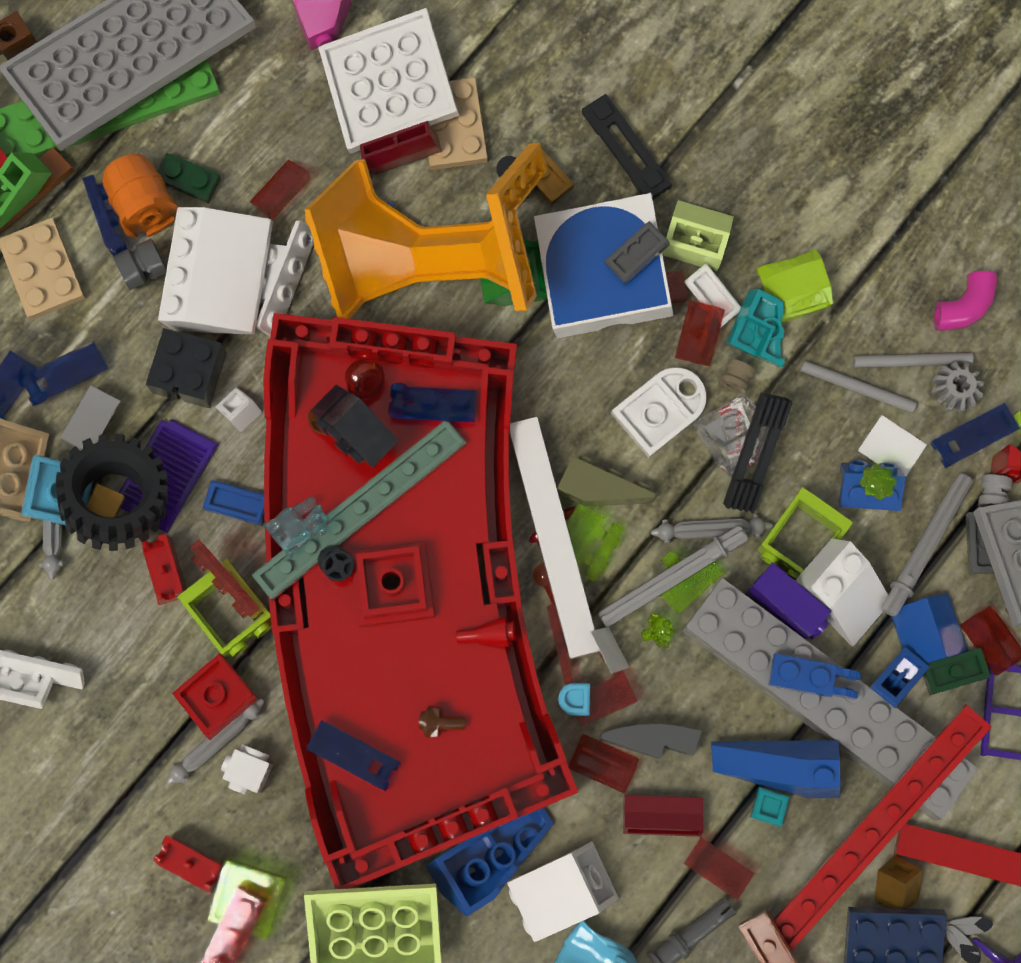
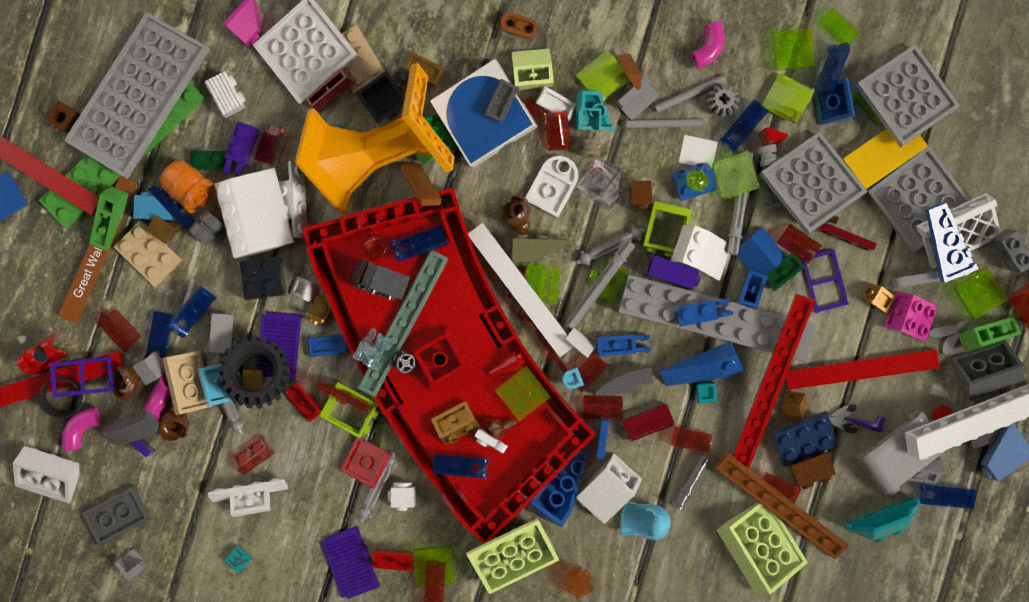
camera: 15 degrees left, 10 degrees up
black container [582,94,672,200] -> none
clear neon green plant [641,613,674,649] -> none
black container [723,392,793,513] -> none
none -> dark azure slope [133,192,177,221]
none -> pearl gold panel [146,215,182,244]
none -> white brick [205,71,246,118]
none -> dark purple hinge [223,121,260,177]
none -> clear red slope [230,435,274,475]
none -> pearl gold bracket [306,295,332,326]
none -> dark purple window [321,525,380,599]
none -> black piece [355,70,405,127]
none -> dark orange tile [401,163,441,206]
none -> pearl gold bracket [431,401,480,445]
none -> white plate [475,428,507,453]
none -> clear neon green plate [495,366,550,421]
none -> reddish brown piece [500,193,531,235]
none -> dark orange plate [501,13,538,39]
none -> blue hinge [596,335,651,357]
none -> blue tile [596,417,609,459]
none -> light grey panel [616,76,659,121]
none -> dark orange slope [617,53,641,90]
none -> reddish brown brick [628,180,653,211]
none -> clear neon green plate [712,151,760,200]

